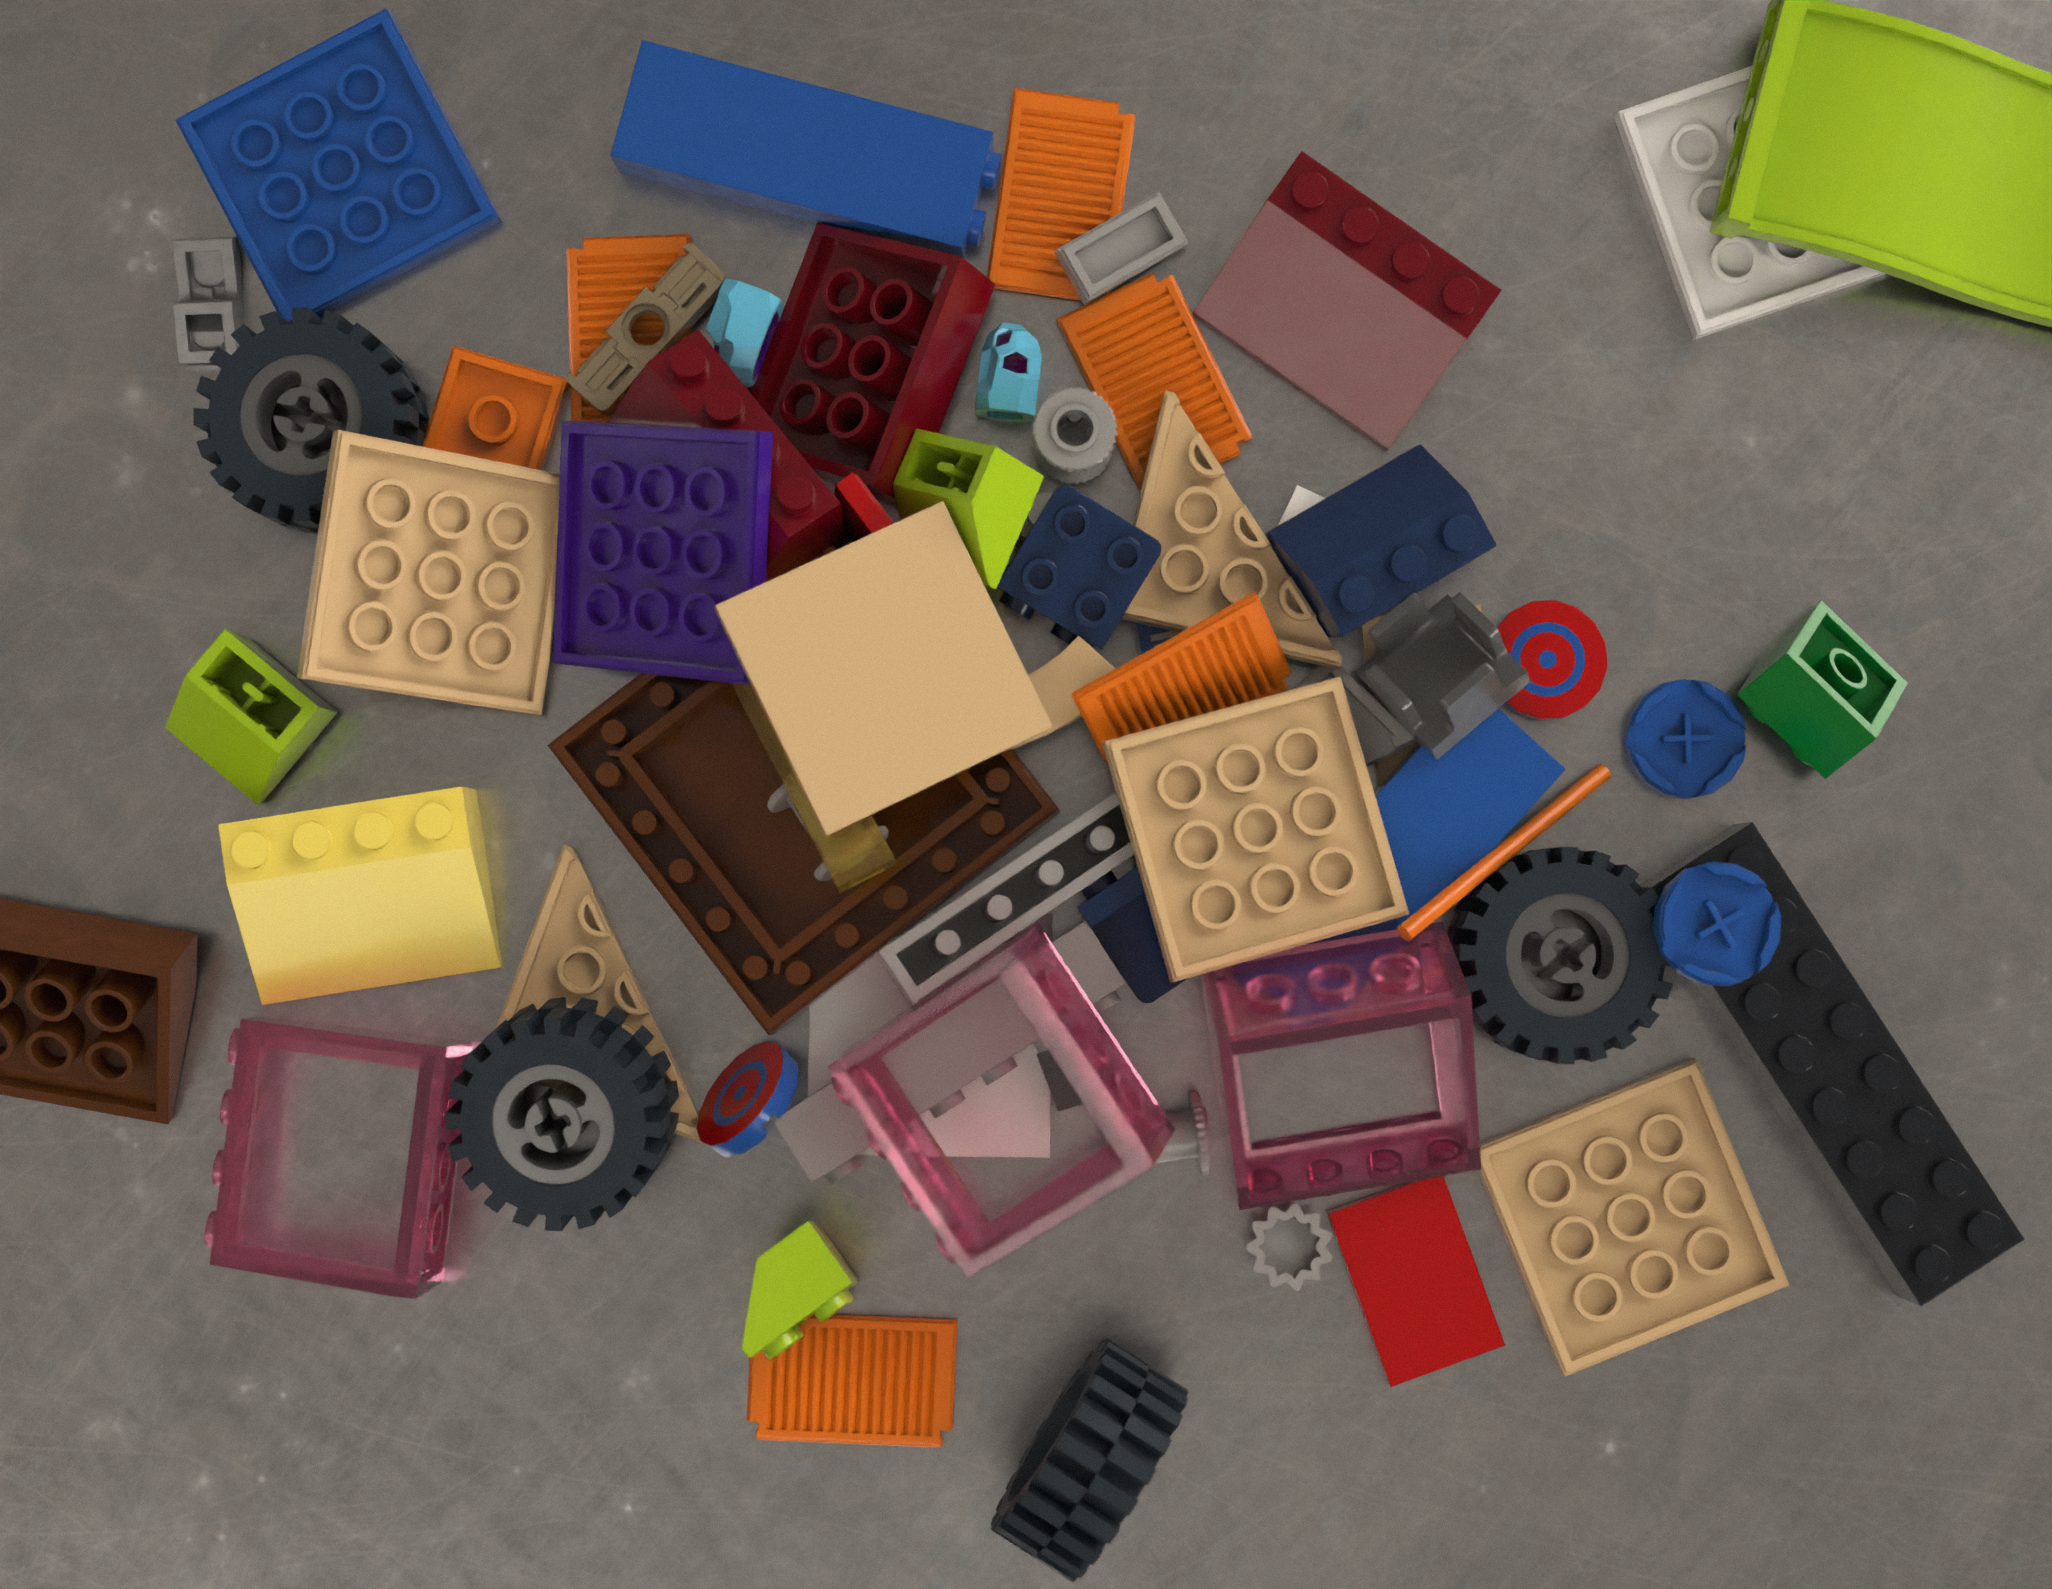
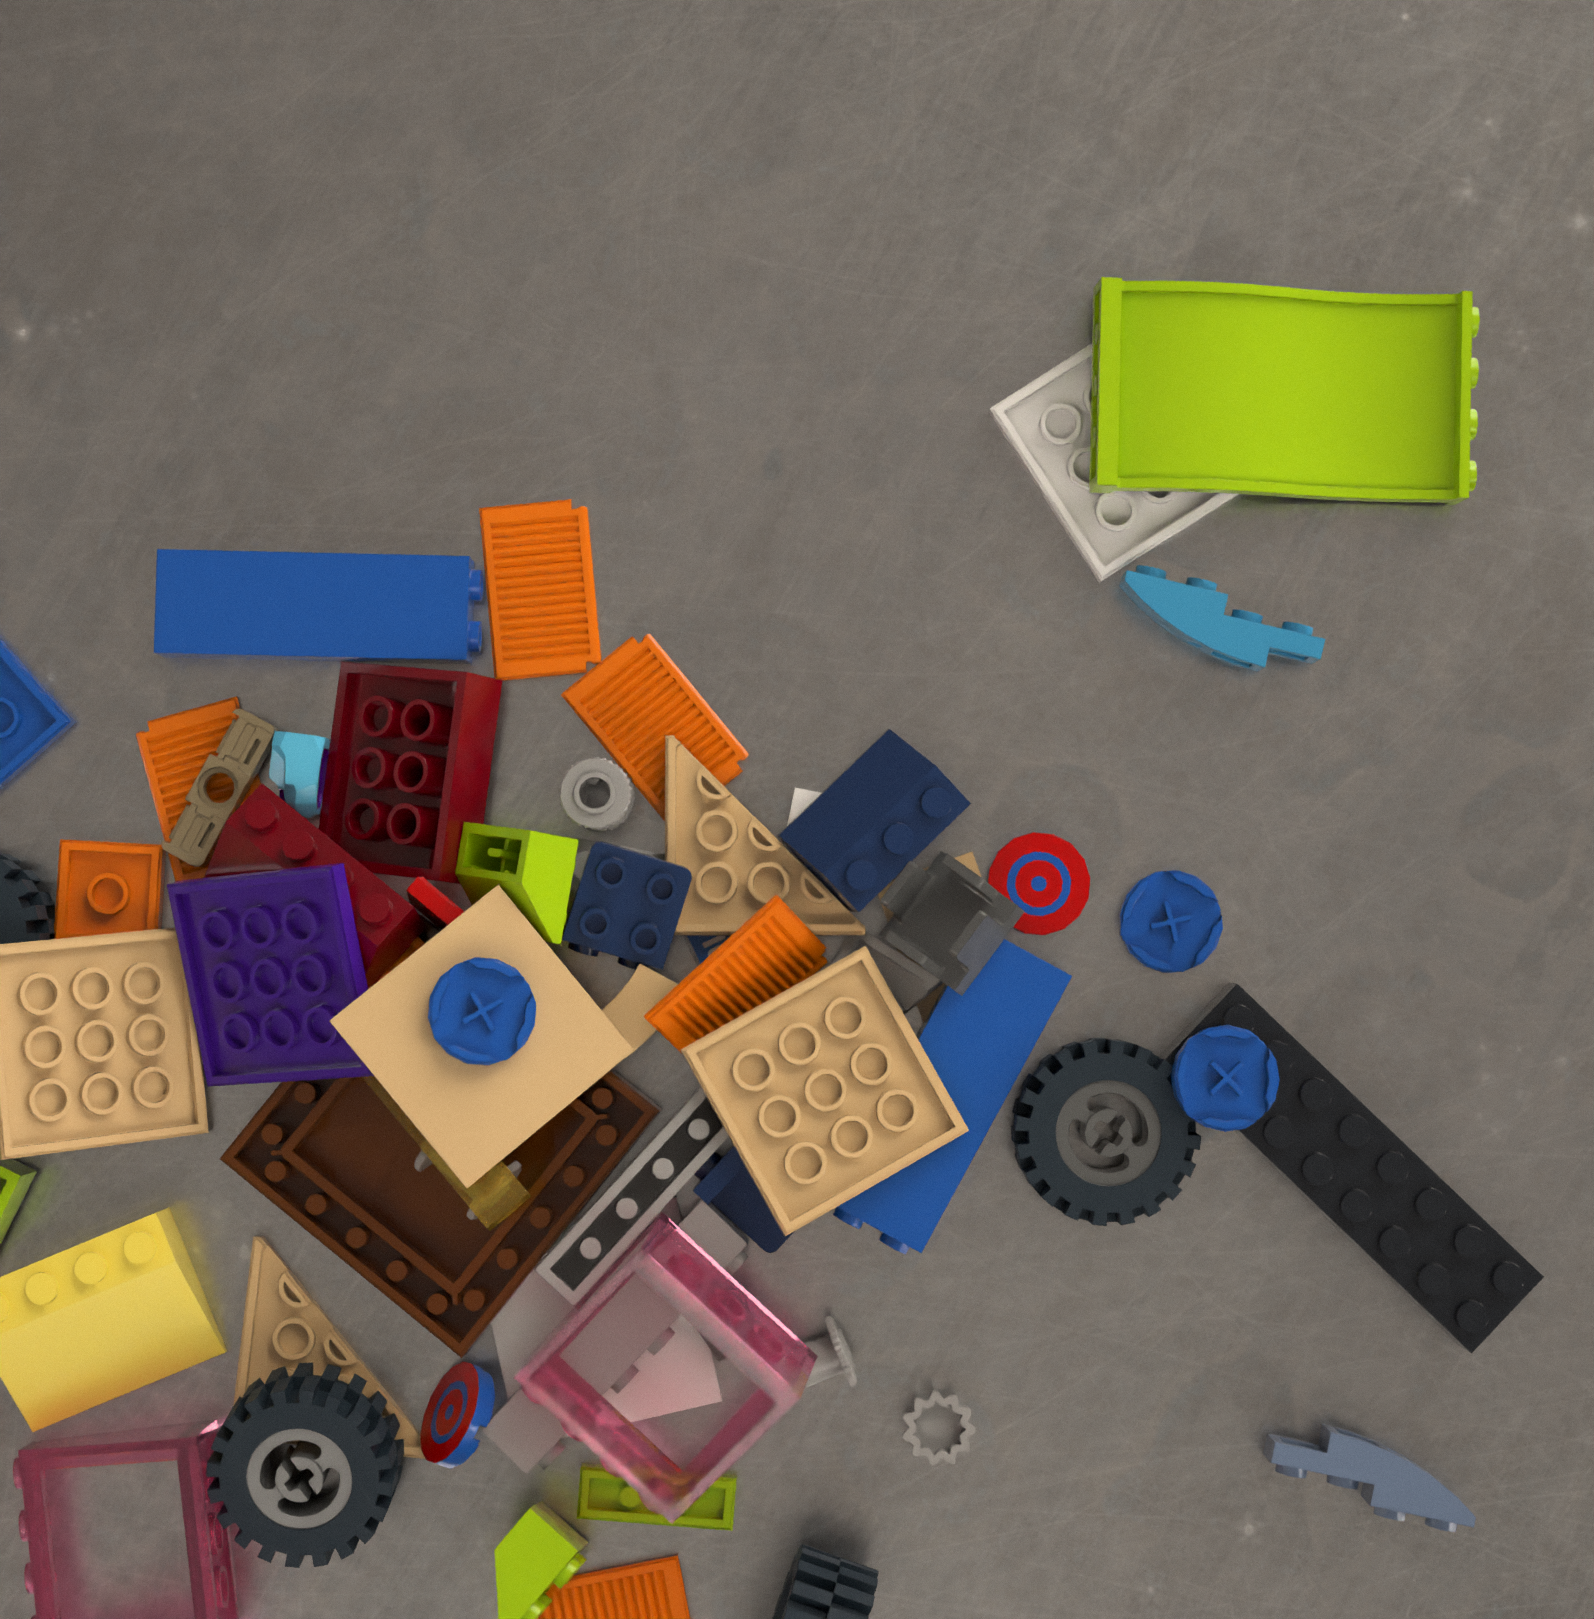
camera: 10 degrees left, 0 degrees up
medium azure rock [975,322,1042,422] -> none
light grey tile [1054,191,1189,305] -> none
slope [1193,151,1502,451] -> none
clear pink windscreen [1201,922,1481,1210] -> none
red tile [1326,1171,1505,1387] -> none
orange axle [1397,764,1611,942] -> none
tan tile [1469,1058,1789,1377] -> none
green slope [1737,600,1908,779] -> none
none -> blue tile [428,957,536,1066]
none -> lime tile [576,1463,737,1531]
none -> dark azure slope [1119,565,1325,672]
none -> sand blue slope [1263,1424,1476,1532]

